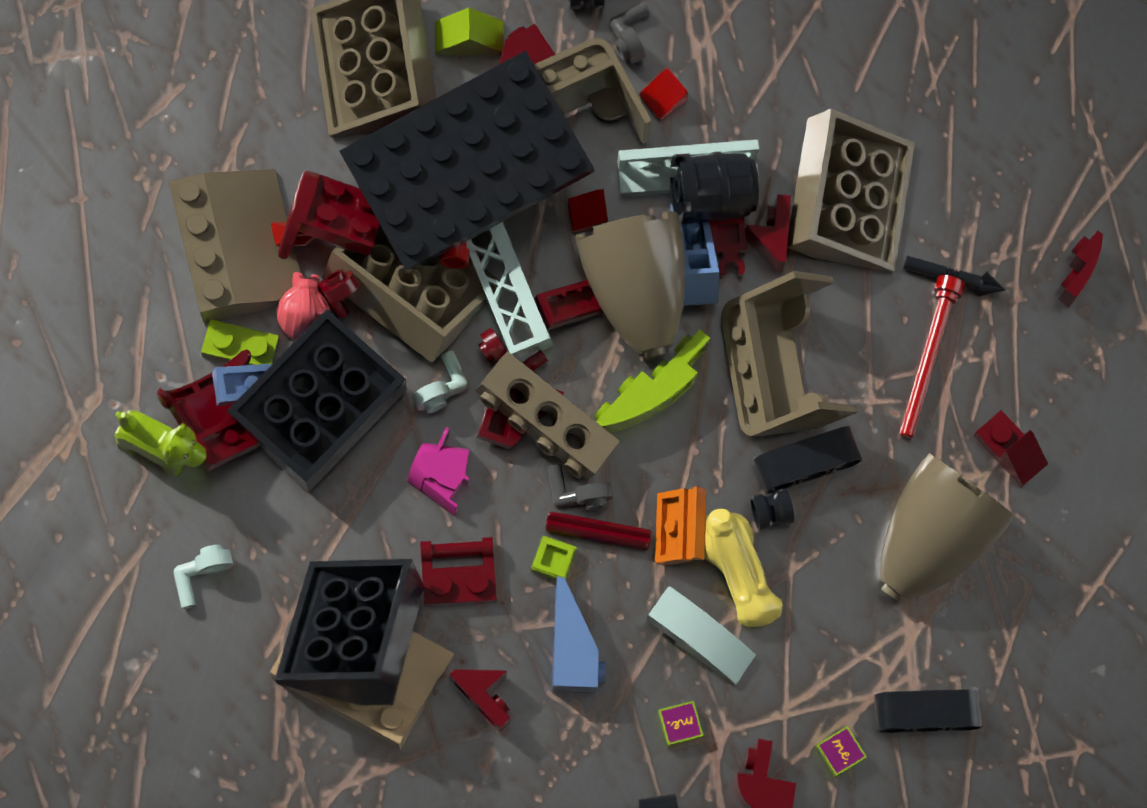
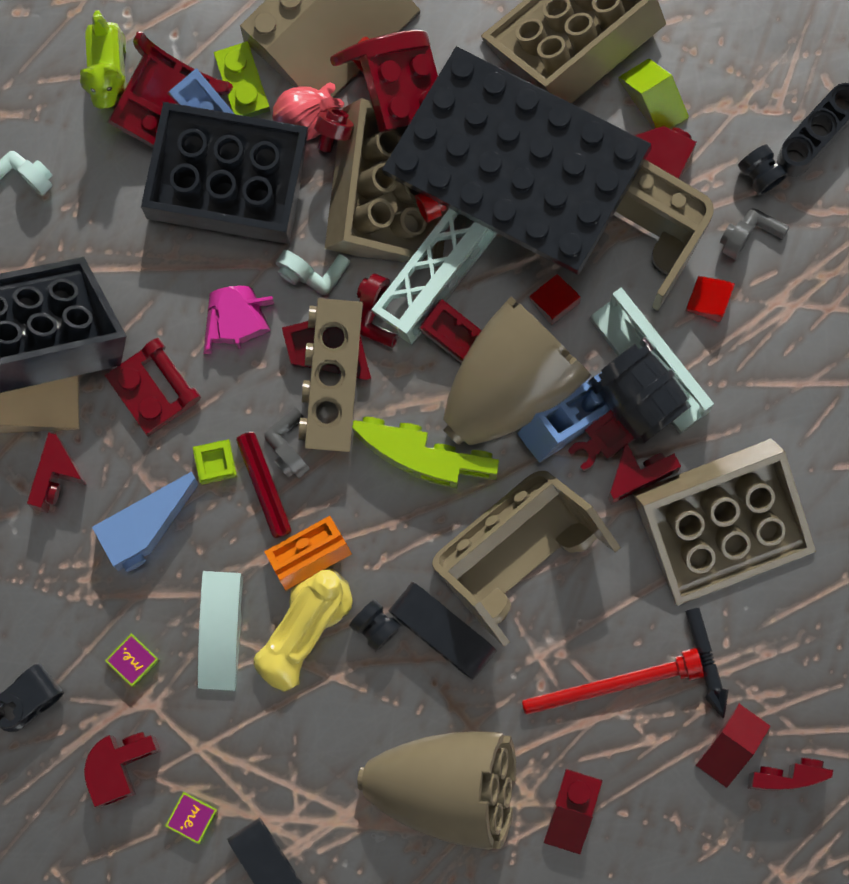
camera: 70 degrees right, 5 degrees up
none -> dark red slope [695,703,770,788]

